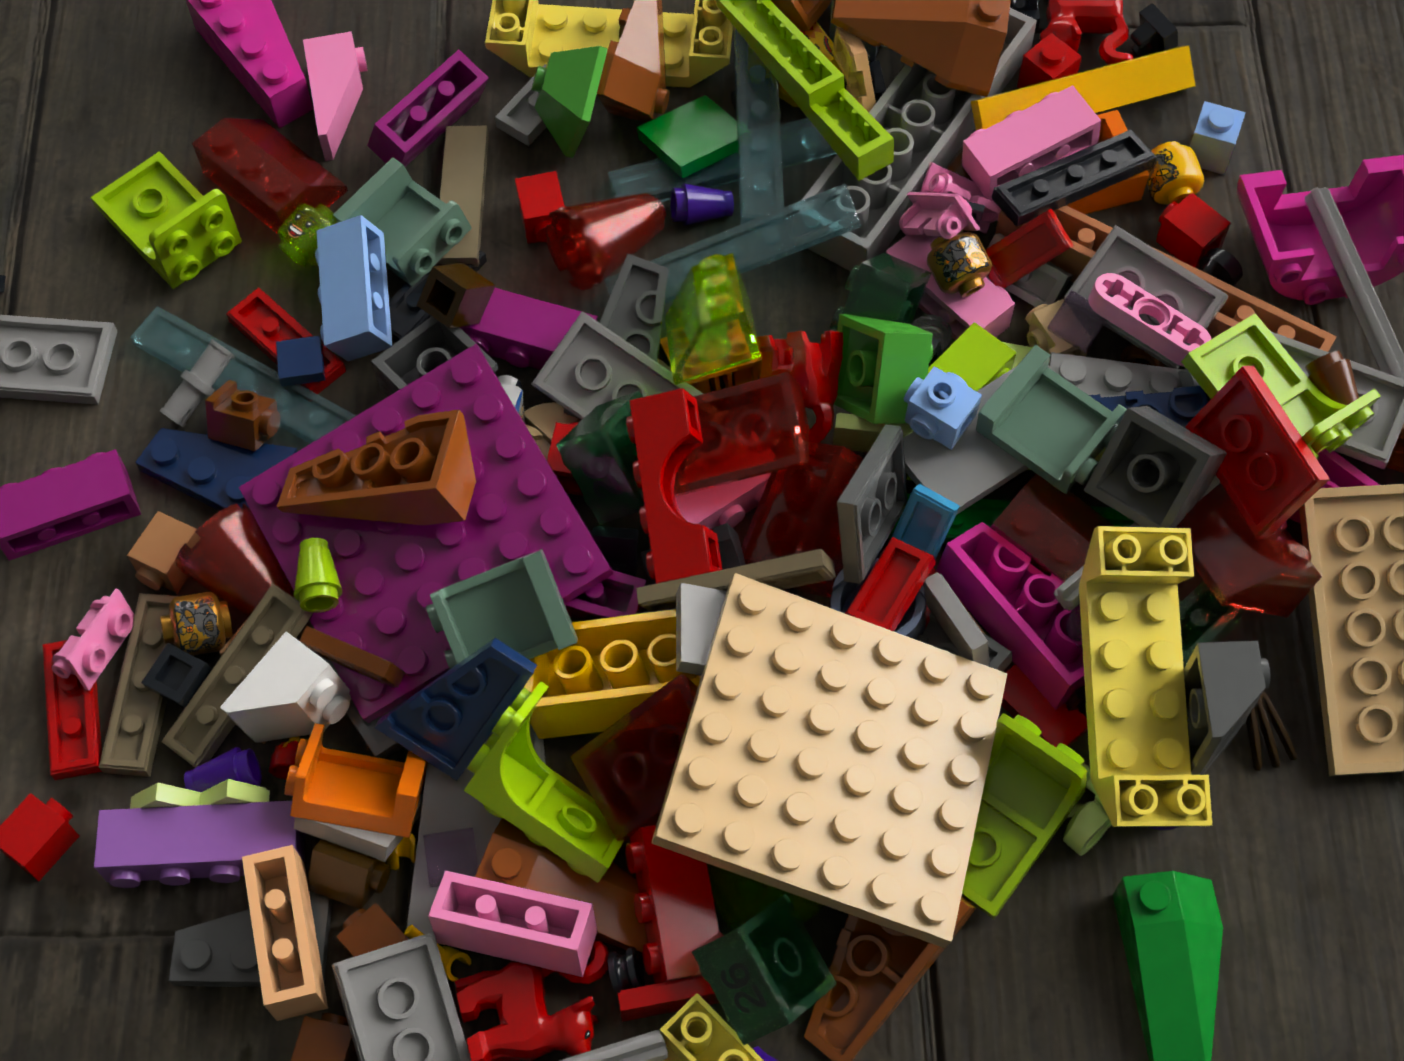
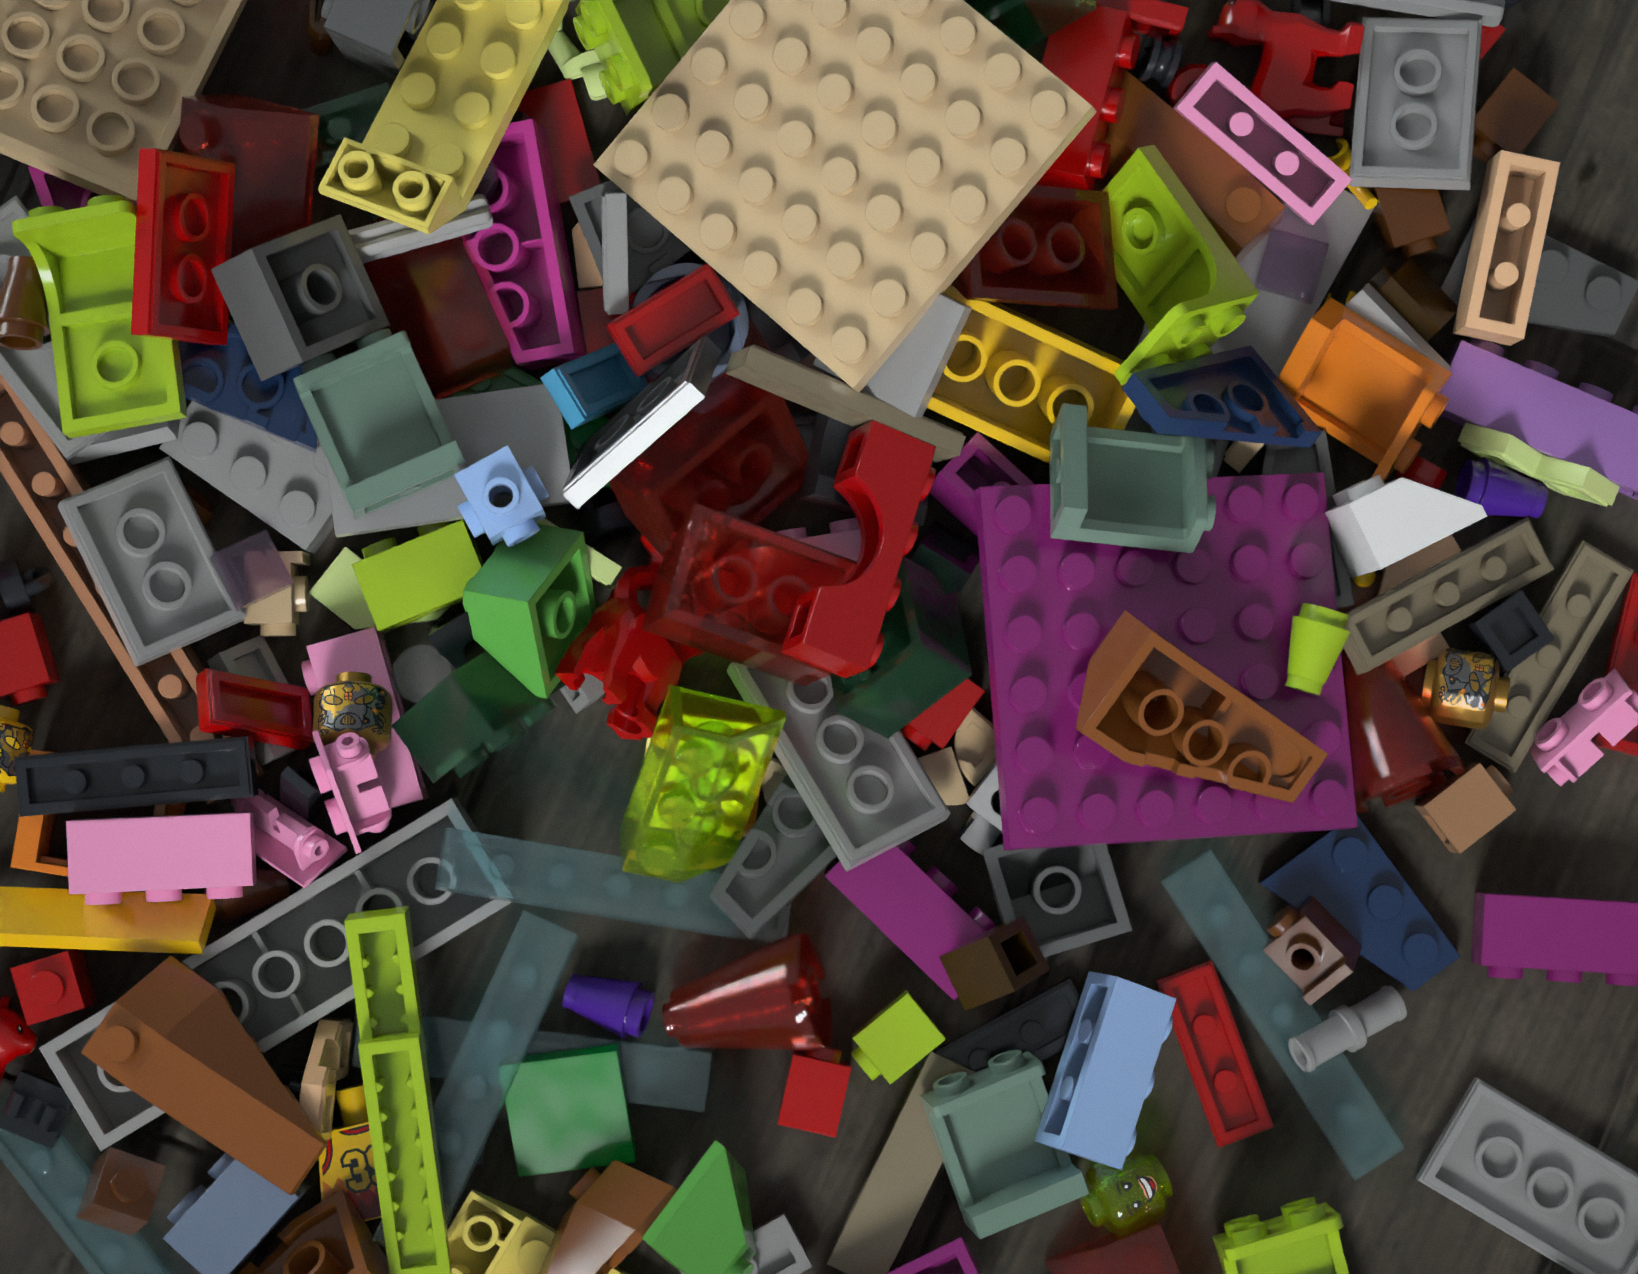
camera: 160 degrees left, 25 degrees up
dark blue tile [276,336,326,387] -> none
reddish brown tile [299,626,405,688] -> none
bright pink beam [1088,273,1211,367] -> none
none -> lime brick [851,990,946,1085]

